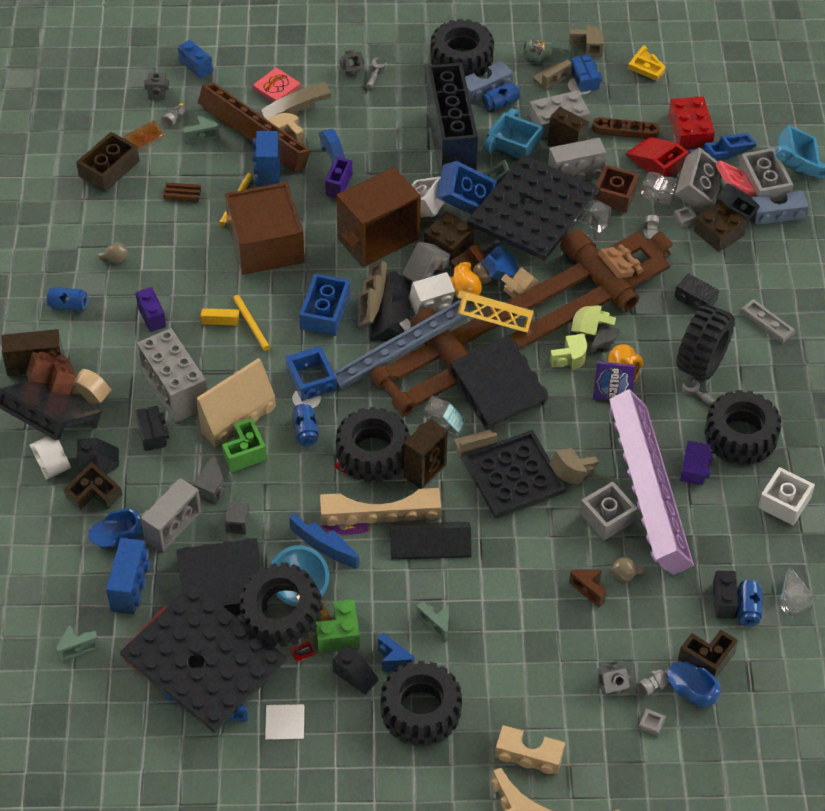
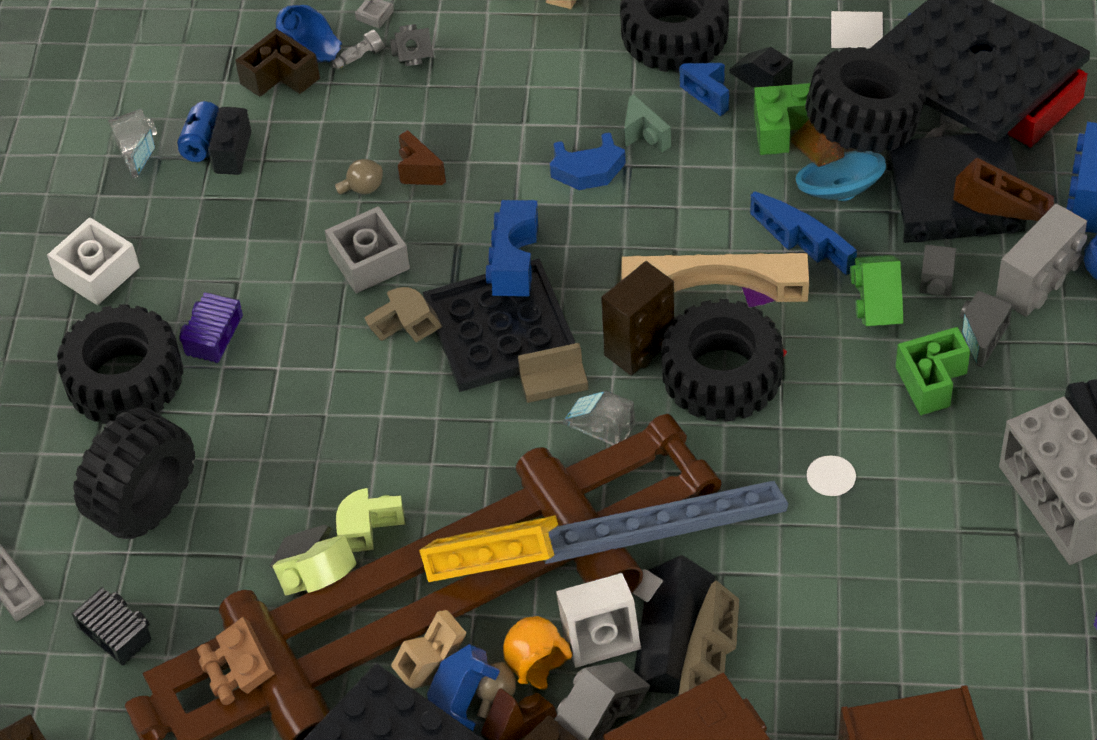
camera: 170 degrees left, 0 degrees up
tan slope [197,358,276,447] -> none
yellow slope [200,308,240,326] -> none
yellow bar [233,295,270,351] -> none
blue window [285,346,337,401] -> none
blue piece [292,403,319,446] -> none
blue brick [299,273,351,336] -> none
black slope [390,522,472,559] -> none
black panel [448,335,548,431] -> none
tile [593,361,635,401] -> none
light orange hair [608,344,644,382] -> none
lavender brick [609,389,694,575] -> none
none -> blue arch [486,200,539,296]
none -> blue piece [550,133,626,190]
none -> bright green brick [850,255,904,326]
none -> reddish brown slope [953,158,1054,221]

